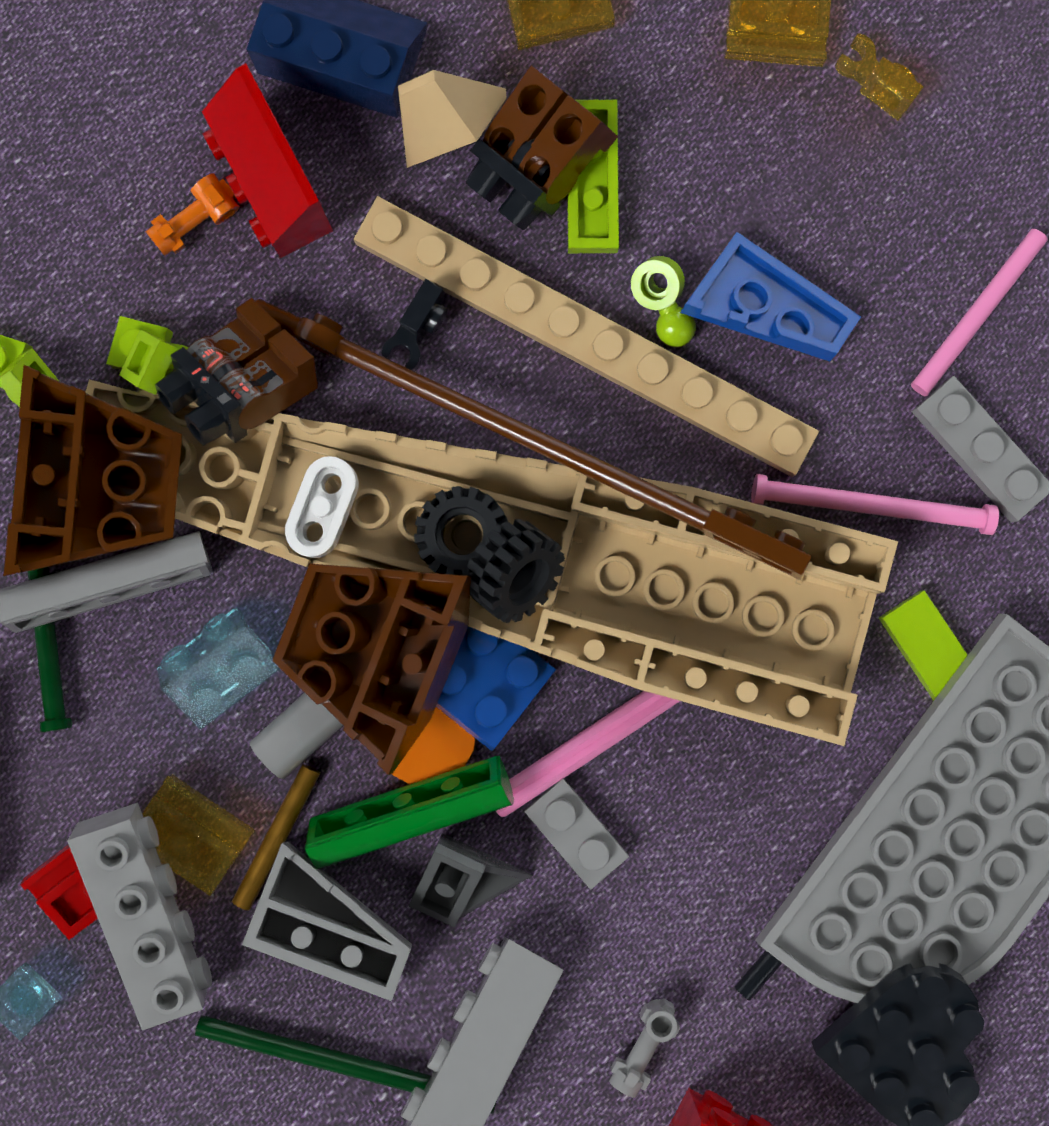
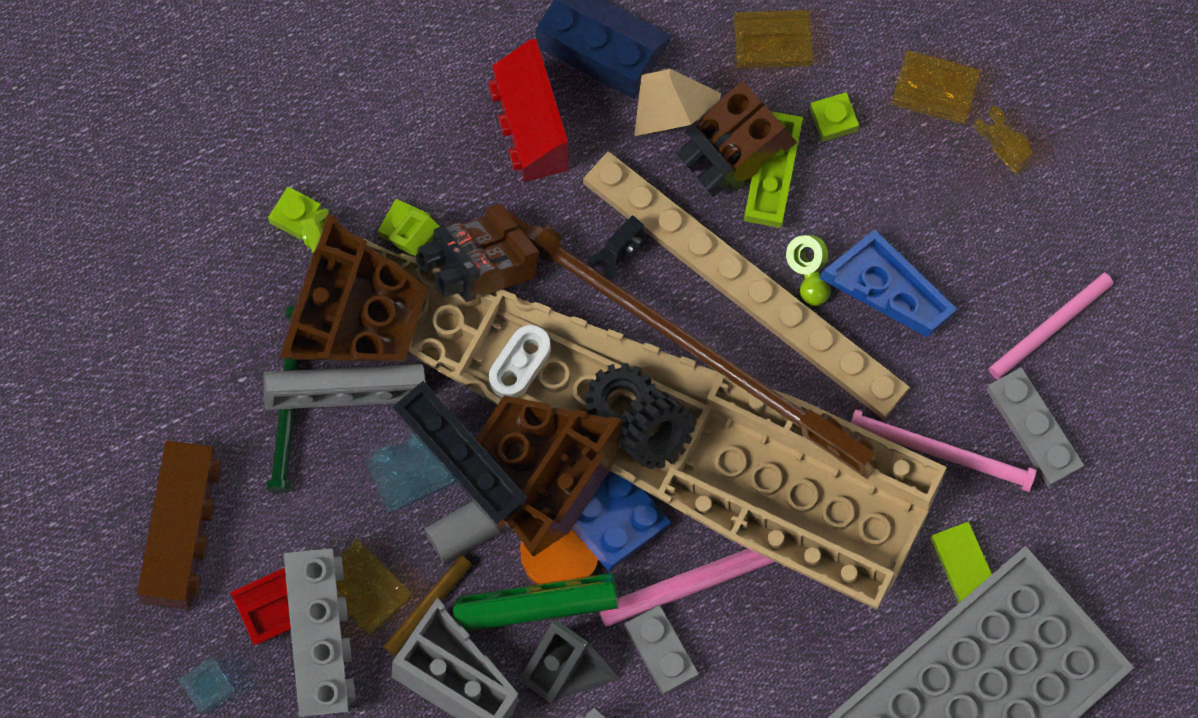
camera: 15 degrees right, 15 degrees down
orange bar [145,173,240,256] -> none
none -> black panel [393,381,529,534]
none -> lime plate [810,92,859,142]

